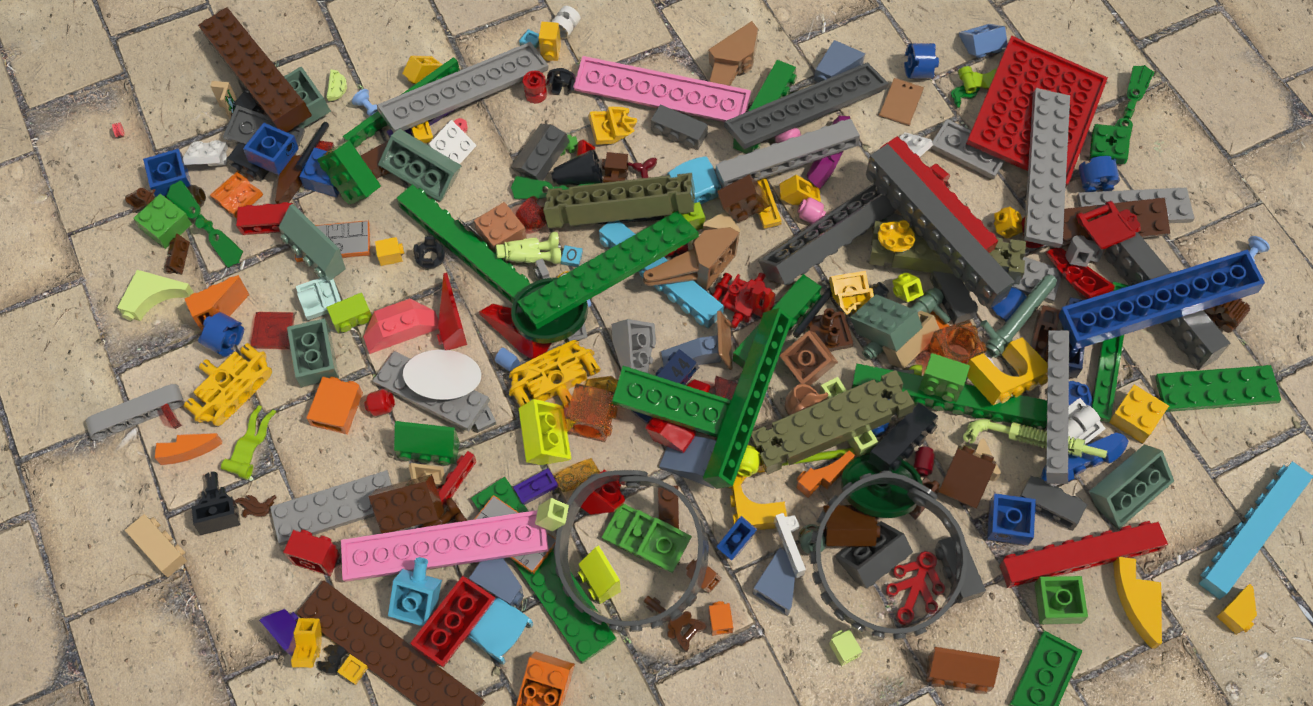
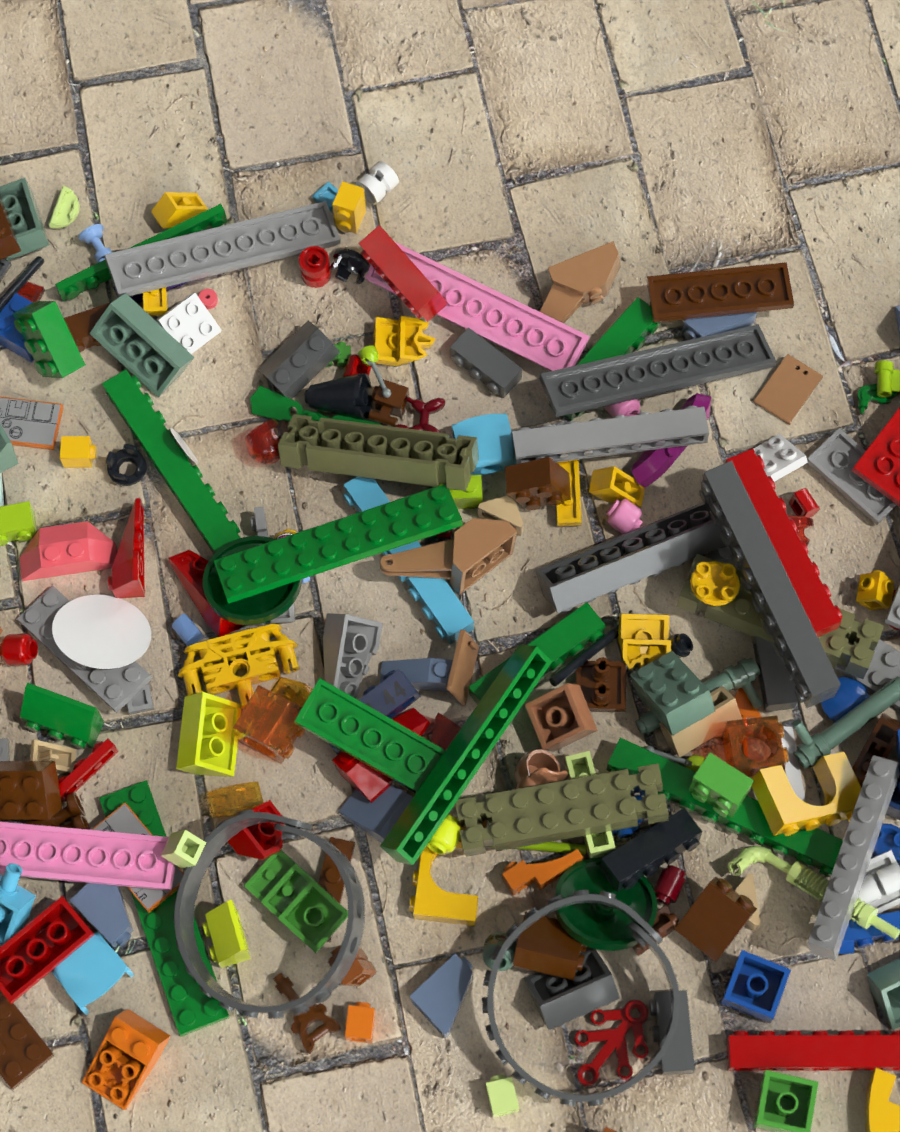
camera: 15 degrees right, 5 degrees up
nougat brick [474,202,527,253] -> none
yellowish green piece [496,232,561,264] -> none
dark purple plate [513,468,558,505] -> none
medium azure tile [561,245,583,267] -> none
red piece [712,272,776,329] -> none
blue slope [716,516,757,561] -> none
white hinge [774,513,806,578] -> none
neon yellow brick [892,273,924,302] -> none
blue brick [904,43,939,79] -> none
dark grey brick [1020,476,1087,531] -> none
none -> red brick [358,225,448,322]
none -> hinge [358,345,391,398]
none -> reddish brown plate [647,262,794,323]

